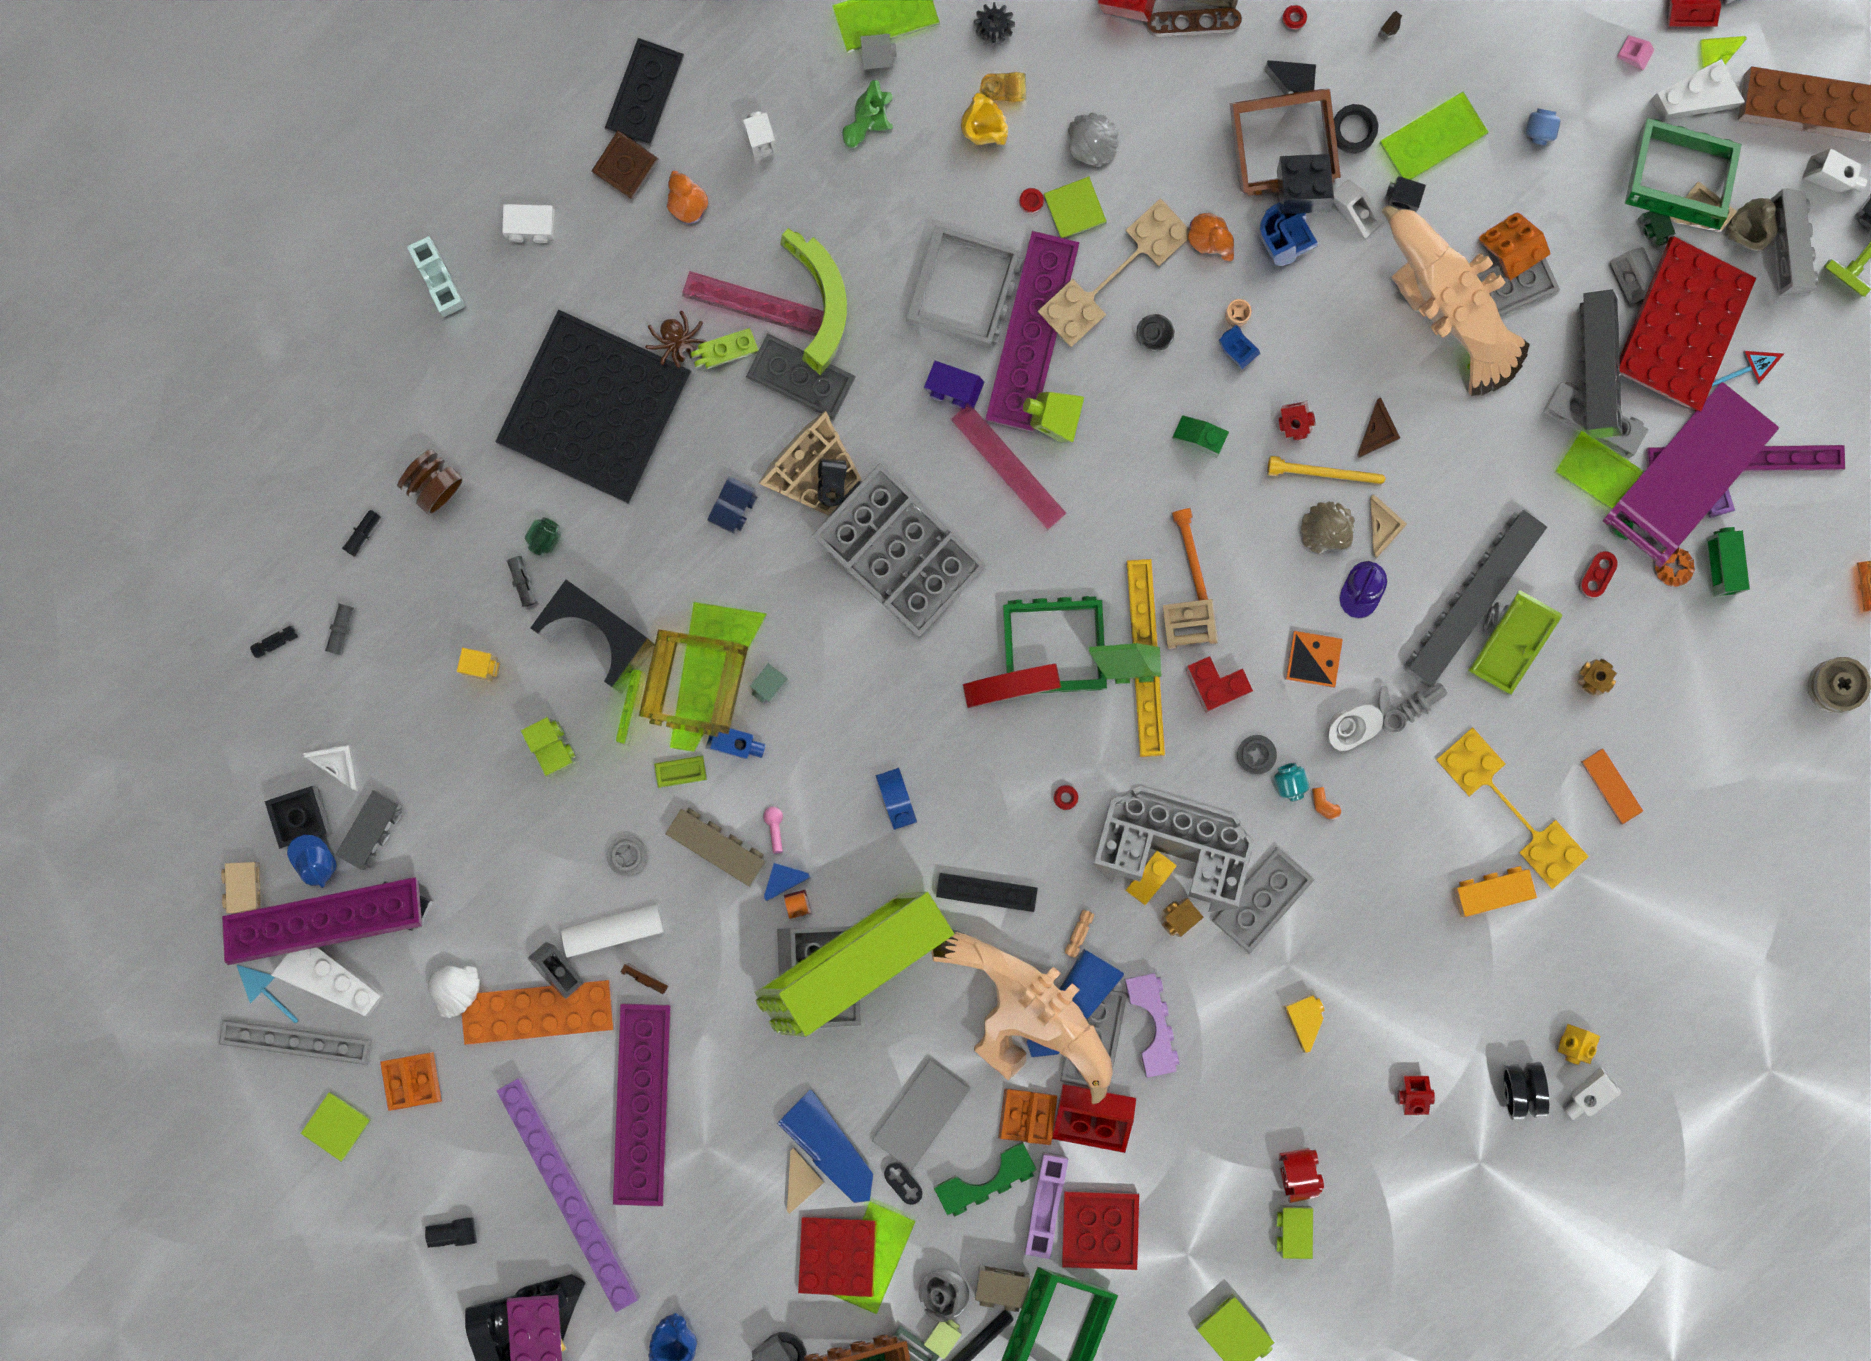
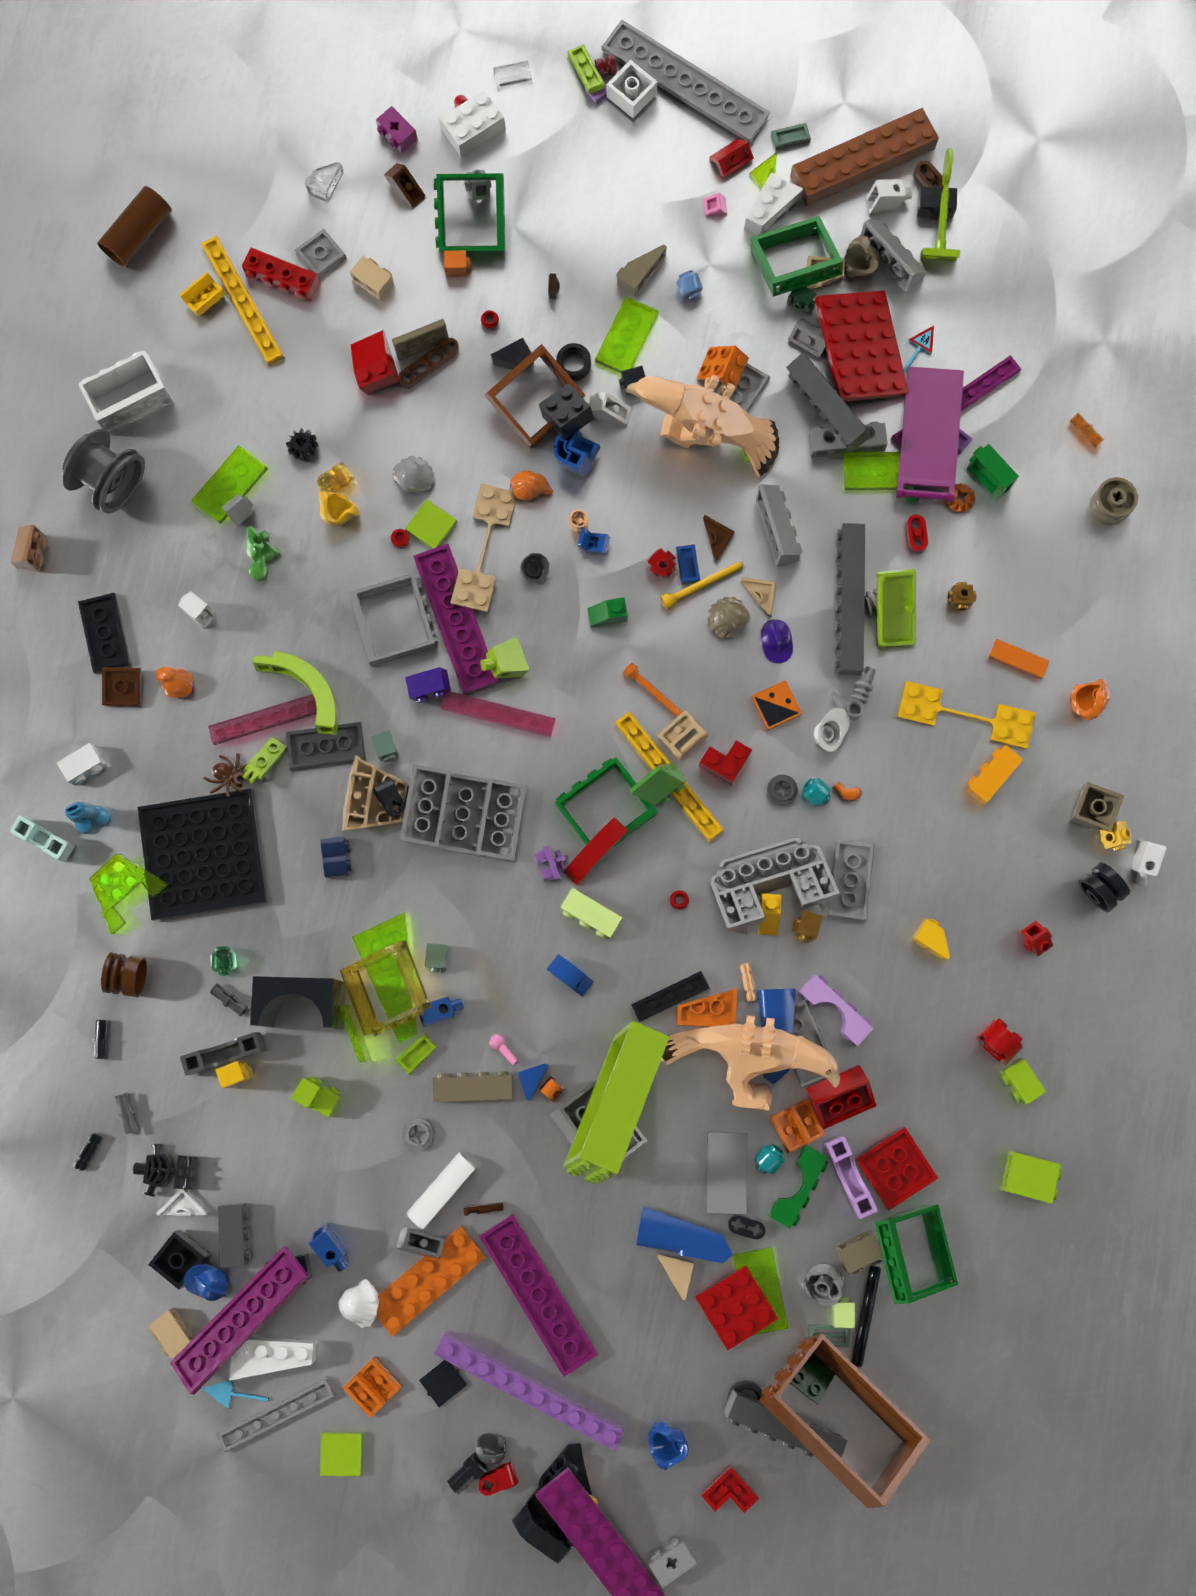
camera: 30 degrees left, 5 degrees down
none -> dark azure piece [65,802,111,834]
none -> clear neon green wing [89,853,167,934]
none -> black piece [133,1144,198,1197]
none -> dark grey arch [180,1032,266,1076]
none -> blue torso [308,1223,349,1272]
none -> sand green brick [371,730,399,762]
none -> black piece [419,1360,467,1407]
none -> dark grey hair [476,1433,507,1465]
none -> red piece [478,1462,519,1496]
none -> medium lavender hips [534,845,569,881]
none -> yellowish green brick [560,888,622,940]
none -> dark tan slope [616,244,667,297]
none -> blue tile [676,544,700,584]
none -> orange wing [677,988,737,1027]
none -> teal head [755,1144,784,1174]
none -> light grey slope [756,484,802,567]
none -> sand green tile [771,123,811,150]
none -> orange hair [1070,678,1110,721]
none -> dark tan slope [1070,782,1124,832]

